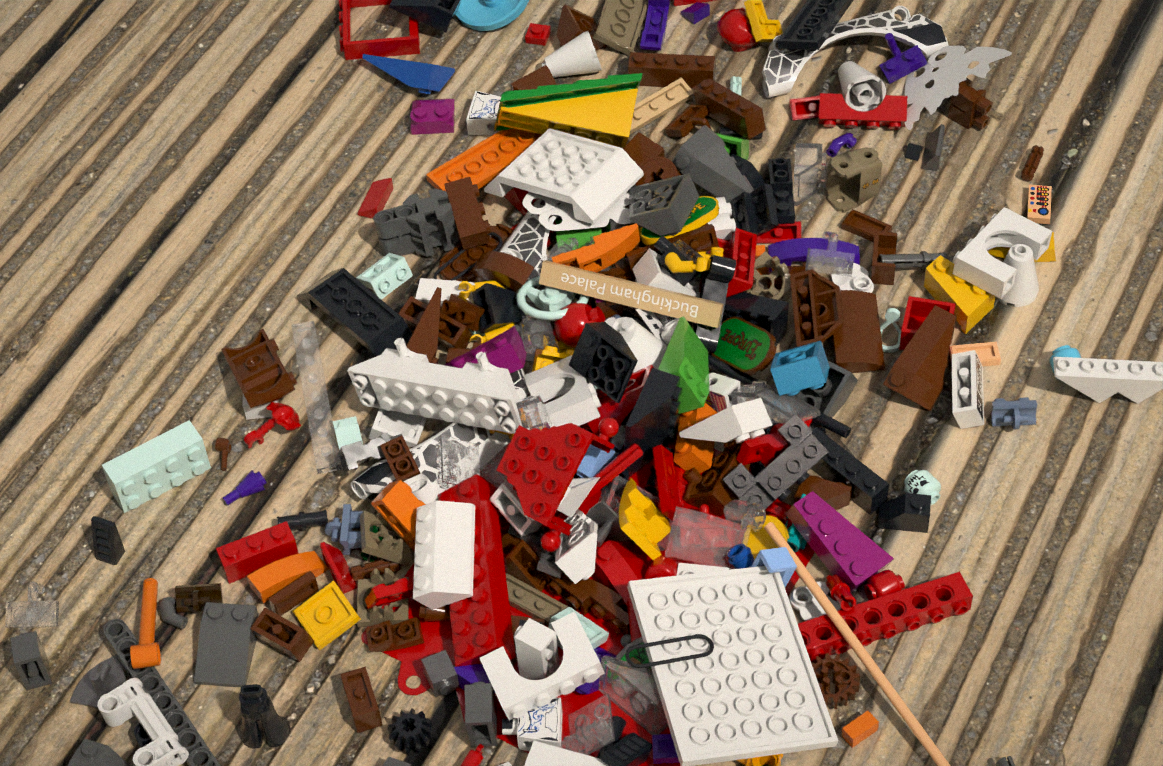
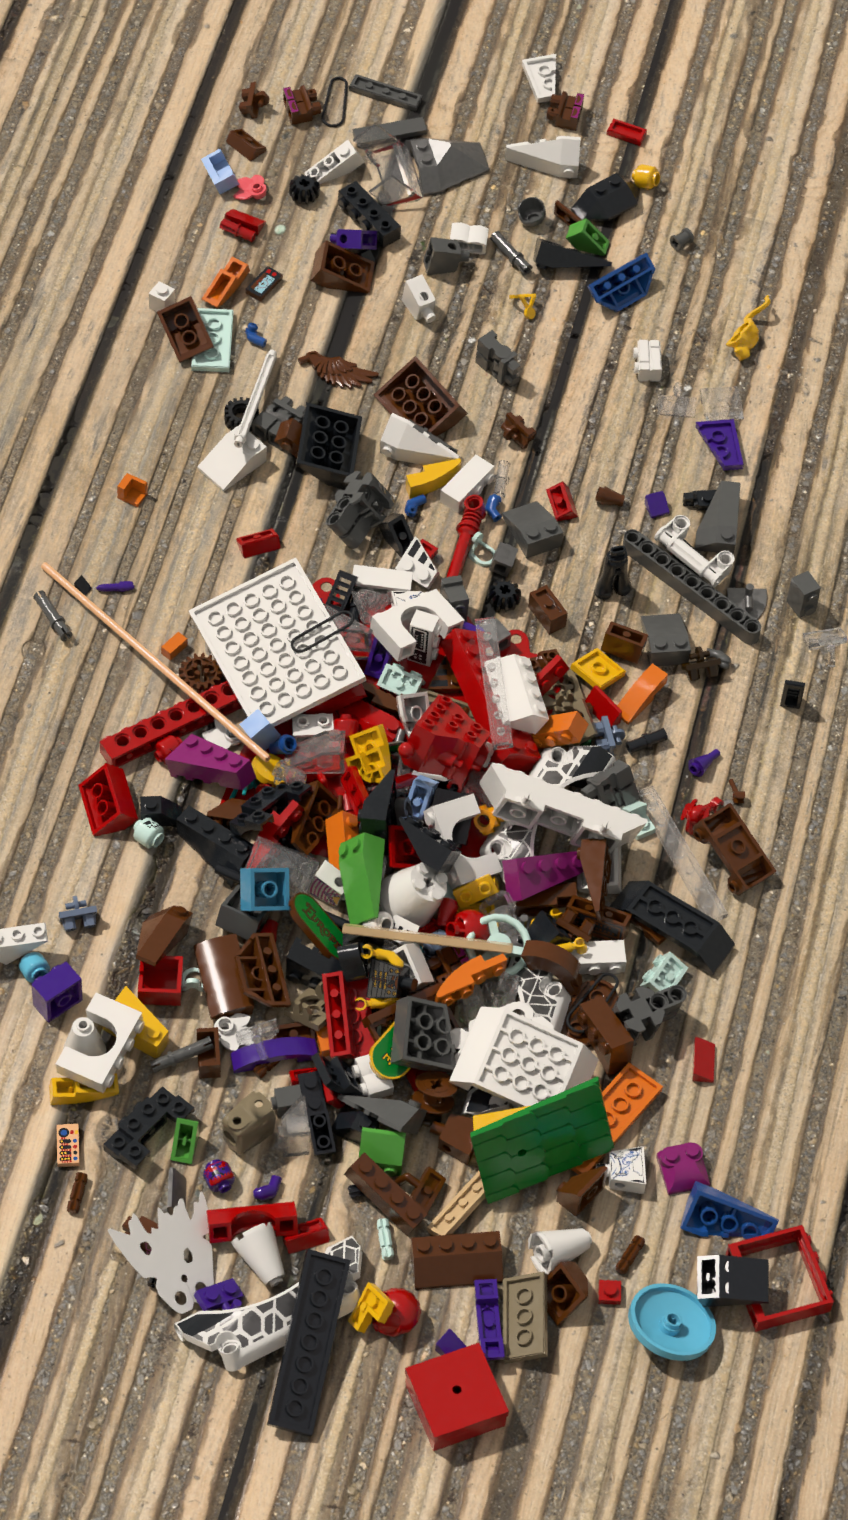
camera: 160 degrees right, 5 degrees up
light aqua brick [102,420,211,513] -> none
orange piece [130,578,161,669] -> none
red brick [216,521,299,584] -> none
reddish brown tile [269,571,319,616] -> none
reddish brown slope [380,435,421,482] -> none
clear hinge [436,434,480,489] -> none
clear slope [516,395,553,430] -> none
white slope [679,398,772,444] -> none
red axle [826,574,857,611] -> none
reddish brown tile [841,209,892,242] -> none
black piece [905,143,924,161] -> none
light nougat tile [949,342,1001,367] -> none
white brick [952,350,984,429] -> none
none -> dark purple slope [31,962,83,1023]
none -> red slope [78,763,138,836]
none -> black bracket [103,1086,195,1170]
none -> bright green slope [170,1118,199,1164]
none -> dark purple head [203,1159,235,1193]
none -> dark grey brick [270,1085,304,1118]
none -> clear tile [475,616,513,750]
none -> reddish brown axle [615,1235,645,1275]

